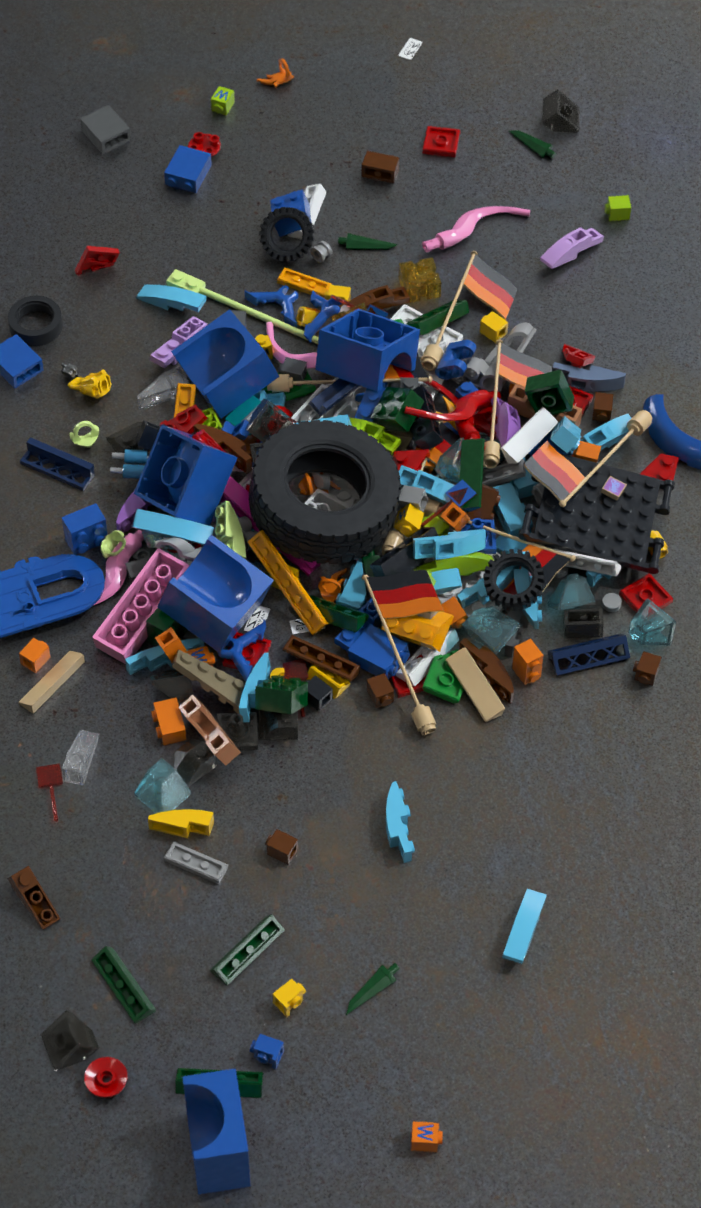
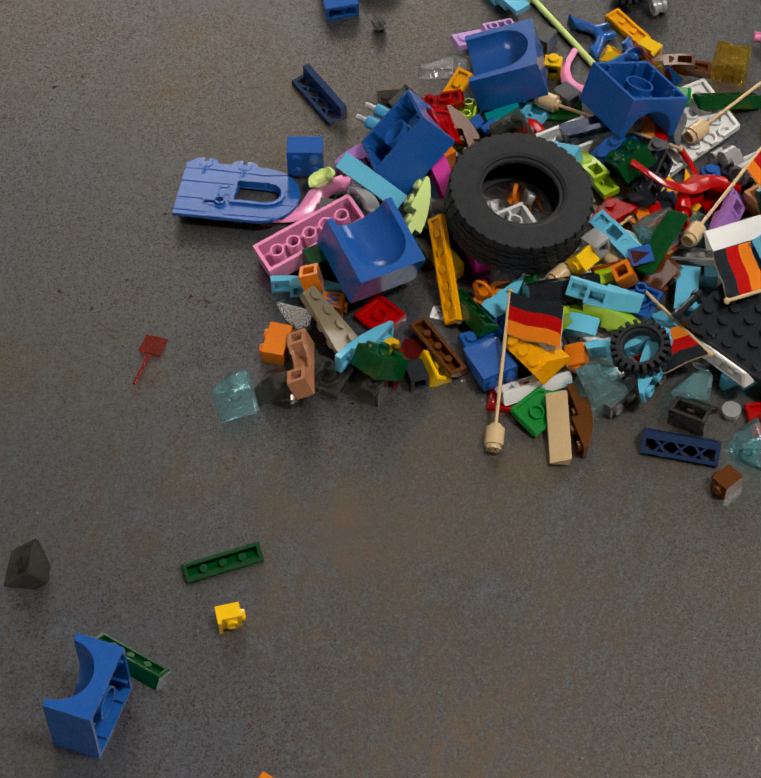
camera: 30 degrees right, 0 degrees up
reddish brown slope [7,865,60,930] -> none
tan slope [18,651,85,714] -> none
orange brick [19,638,51,673] -> none
clear slope [62,730,100,785] -> none
yellow piece [68,369,112,399] -> none
yellowish green piece [69,421,99,448] -> none
red dish [84,1057,128,1098] -> none
dark green slope [91,946,156,1023] -> none
yellow slope [148,809,214,838] -> none
light grey tile [164,841,228,884] -> none
blue piece [217,620,266,681] -> none
white sticker [244,606,271,632] -> none
blue brick [250,1034,284,1069] -> none
reddish brown brick [265,829,298,865] -> none
dark green bar [338,233,398,250] -> none
dark green bar [346,963,400,1015] -> none
reddish brown brick [367,673,394,708] -> none
medium azure slope [386,781,415,863] -> none
blue connector [435,340,477,380] -> none
medium azure slope [502,889,547,964] -> none
orange brick [512,639,544,685] -> none

